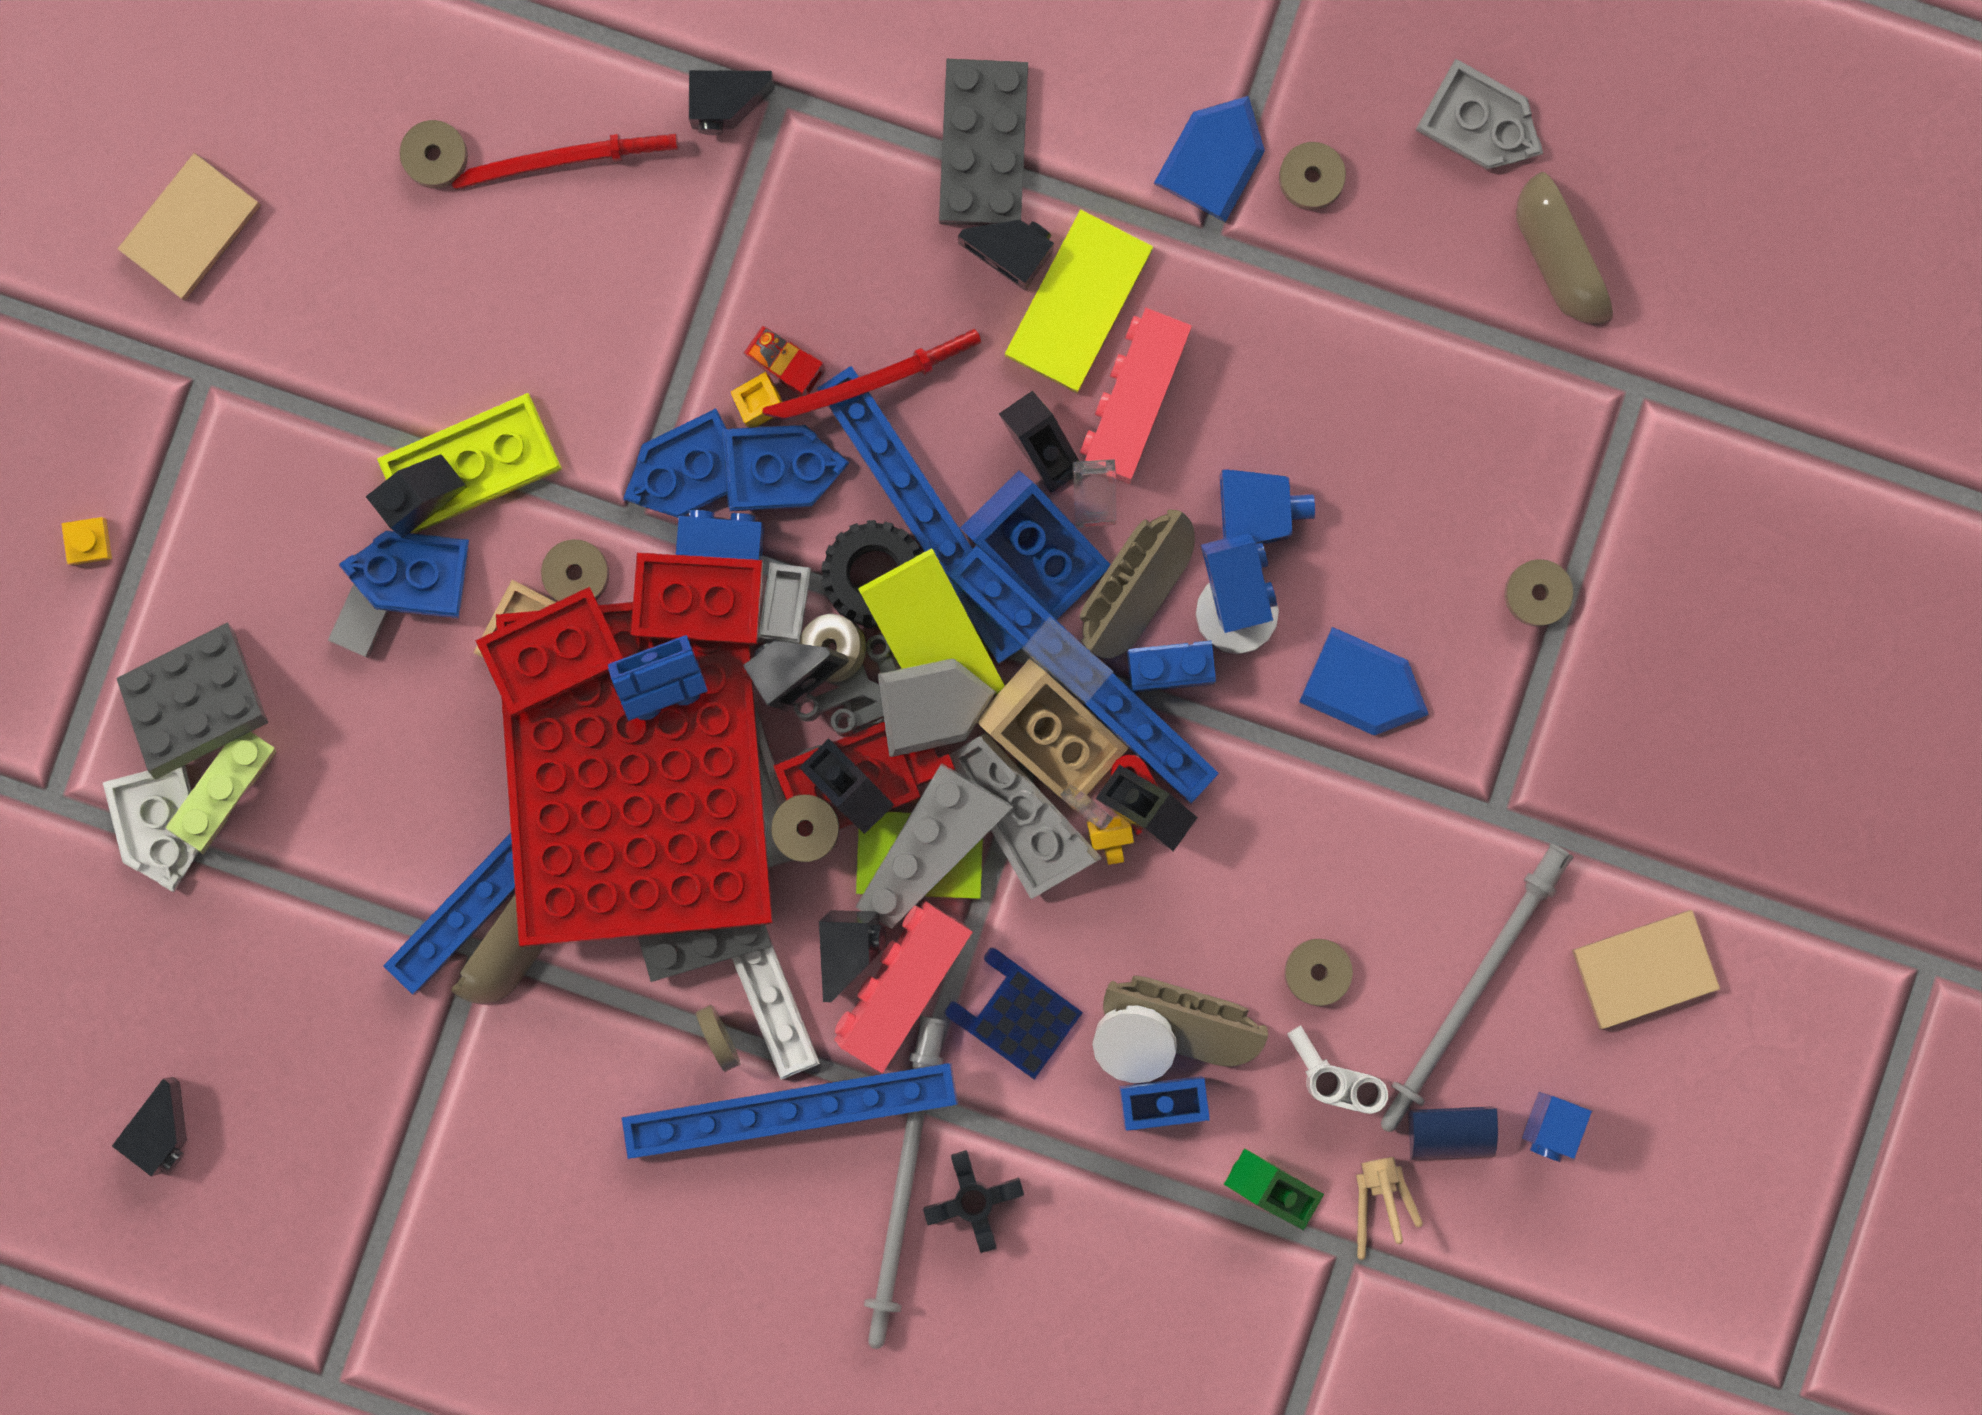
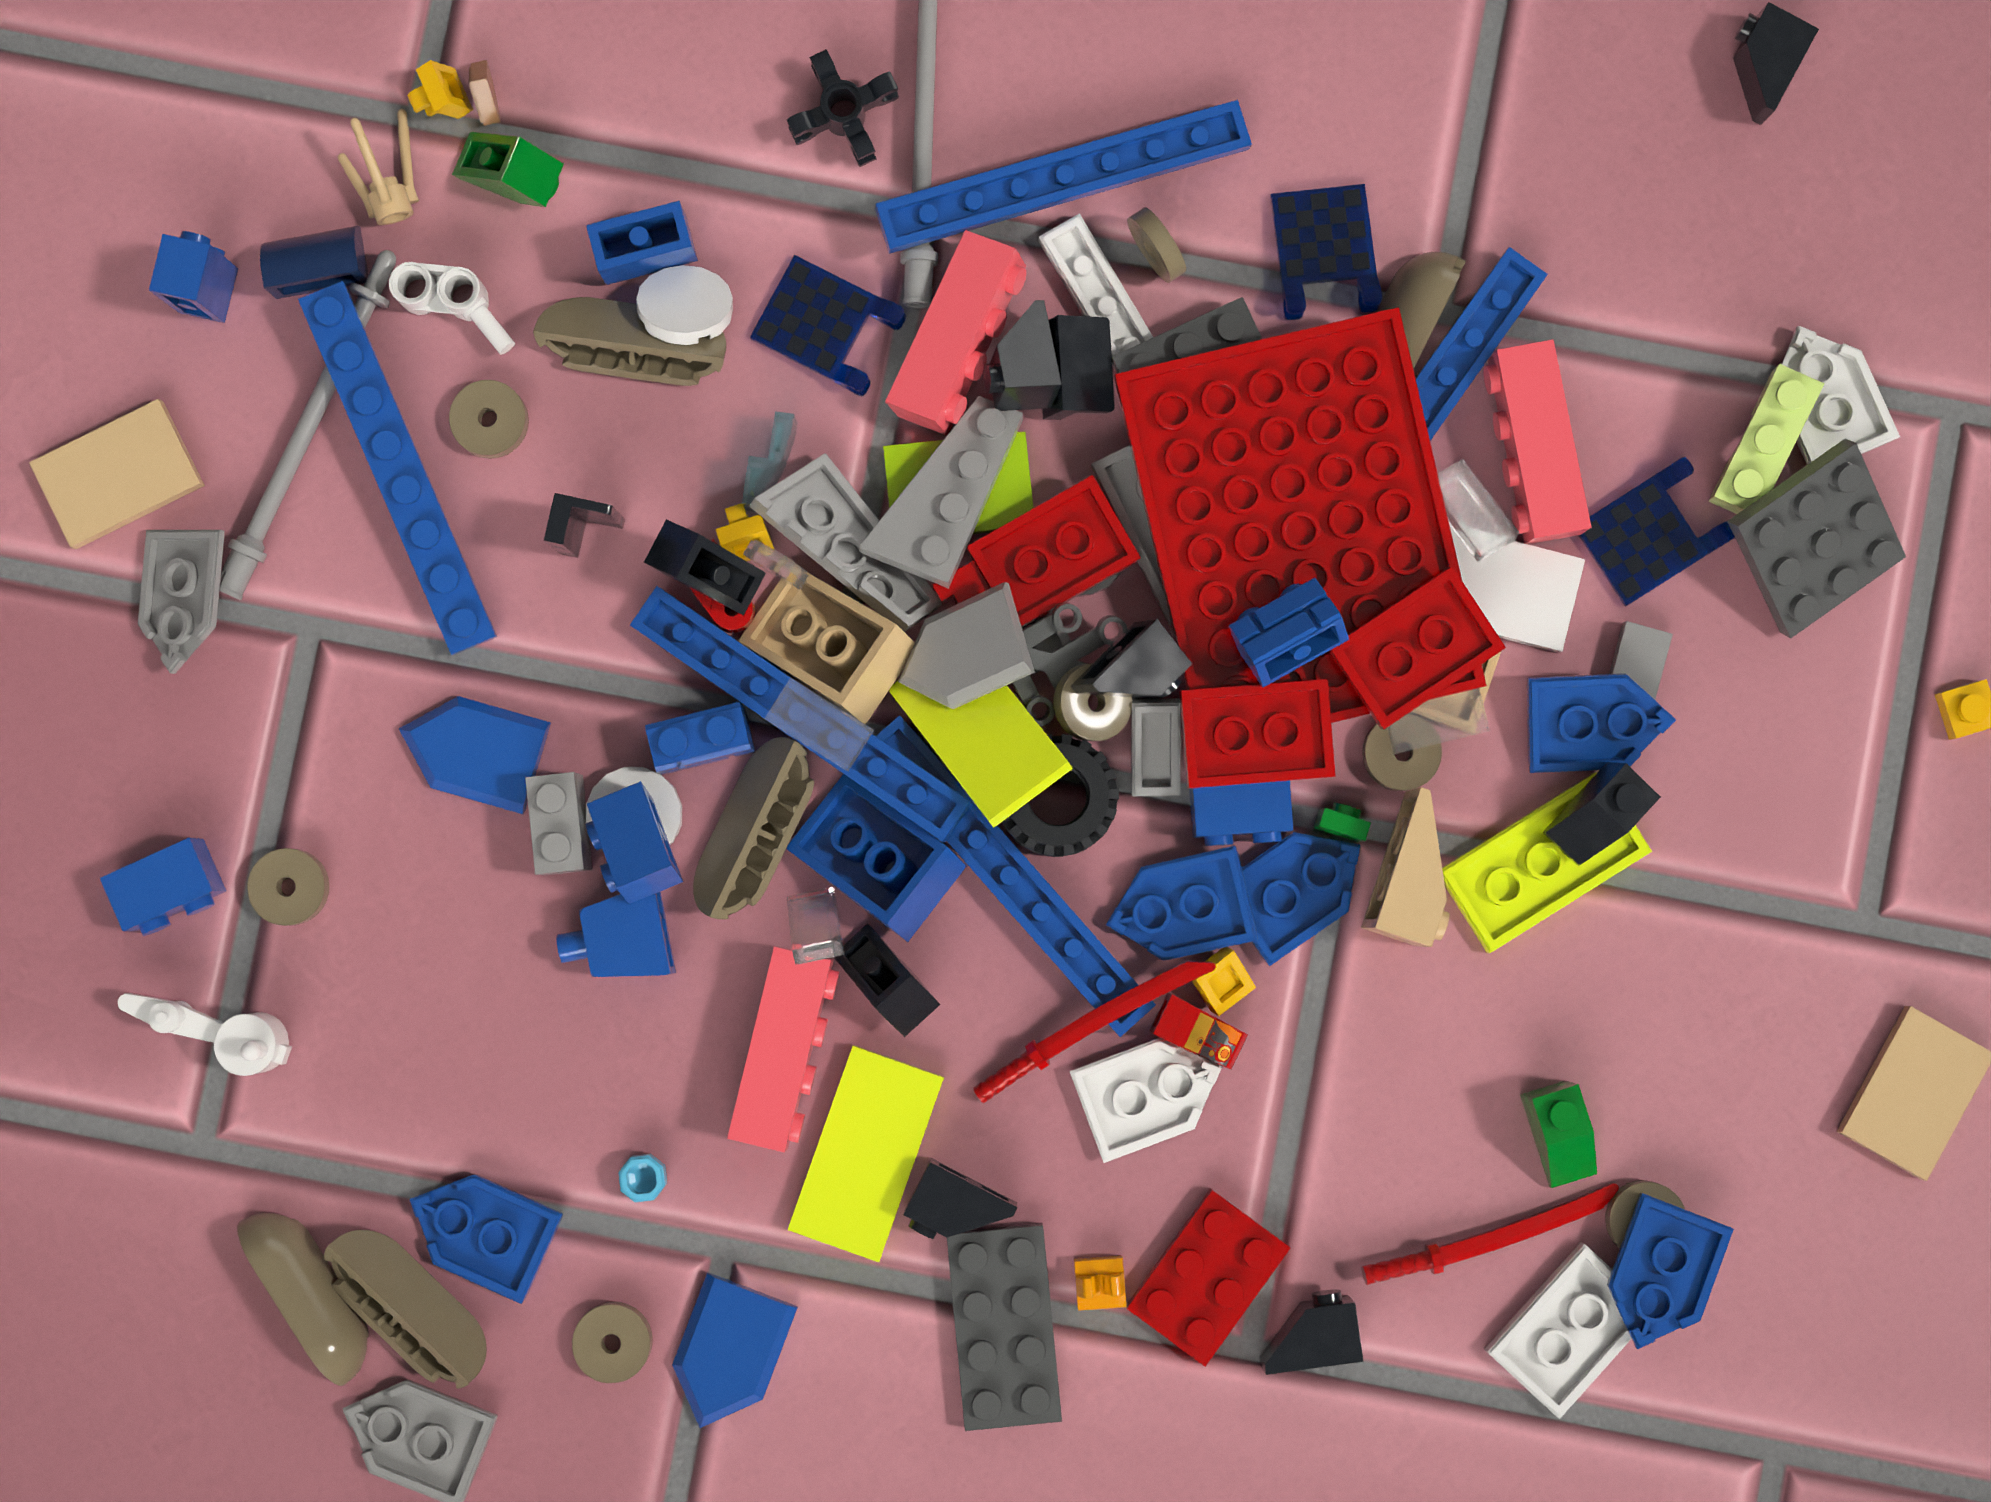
camera: 165 degrees right, 0 degrees up
dark tan piece [771,795,839,862] -> none
black slope [799,738,894,834] -> none
none -> blue brick [100,837,226,936]
none -> white piece [118,993,292,1076]
none -> light grey tile [138,530,225,674]
none -> blue plate [298,281,497,655]
none -> dark tan brick [324,1230,487,1389]
none -> yellow tile [407,60,473,119]
none -> blue tile [409,1174,563,1304]
none -> medium nougat tile [469,60,500,126]
none -> light grey piece [525,772,593,875]
none -> black panel [544,493,625,558]
none -> medium azure tile [618,1153,667,1202]
none -> clear light blue slope [742,411,798,512]
none -> black panel [1042,315,1115,420]
none -> white tile [1070,1038,1222,1163]
none -> light orange tile [1074,1256,1127,1311]
none -> red plate [1126,1188,1291,1367]
none -> clear blue flag [1270,184,1382,320]
none -> green plate [1313,802,1371,842]
none -> tan slope [1361,787,1450,947]
none -> clear tile [1387,688,1490,754]
none -> clear tile [1438,459,1519,562]
none -> white tile [1449,524,1585,653]
none -> coral brick [1483,339,1592,544]
none -> white tile [1484,1242,1631,1419]
none -> green slope [1520,1081,1597,1188]
none -> clear blue flag [1578,457,1735,607]
none -> blue tile [1607,1193,1734,1349]

